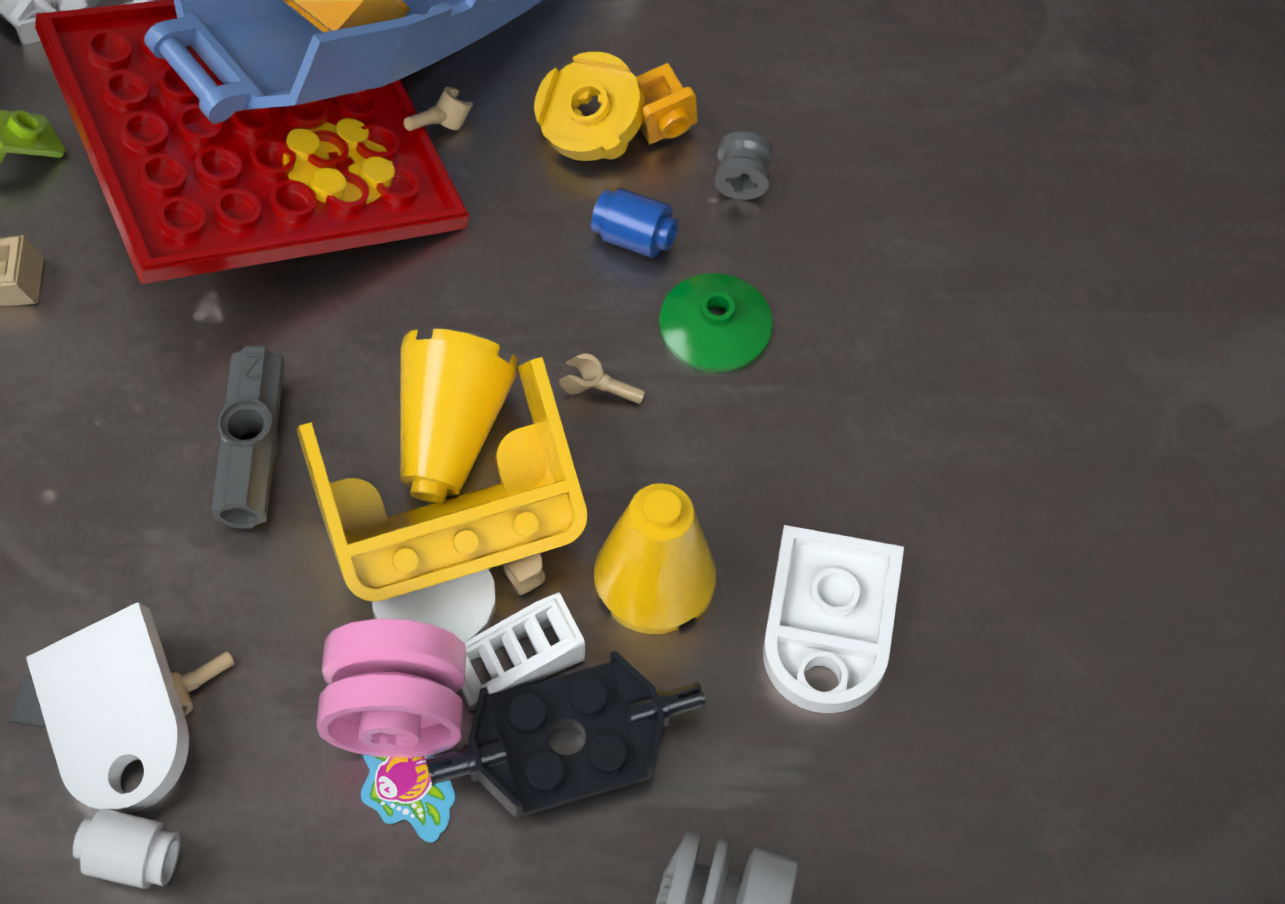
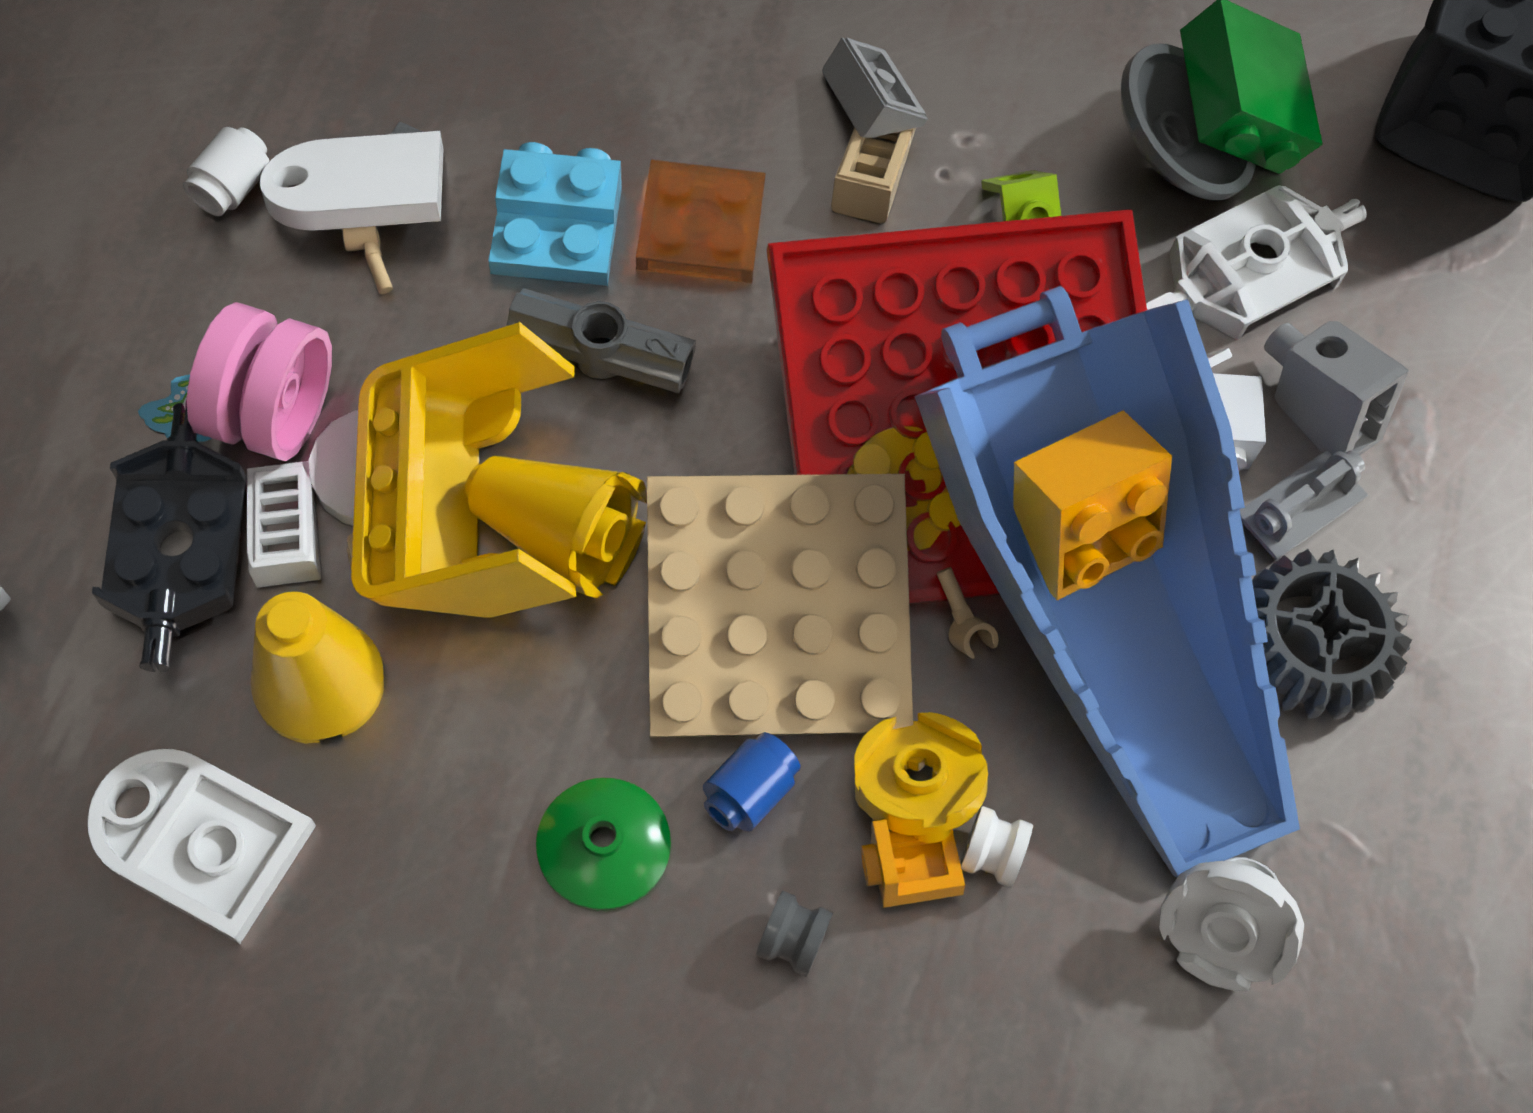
camera: 105 degrees right, 5 degrees up
tan hand [559,353,645,404] -> none
none -> medium azure plate [488,142,622,286]
none -> clear orange plate [636,160,766,283]
none -> tan plate [647,474,913,738]
none -> white wheel [960,806,1033,888]

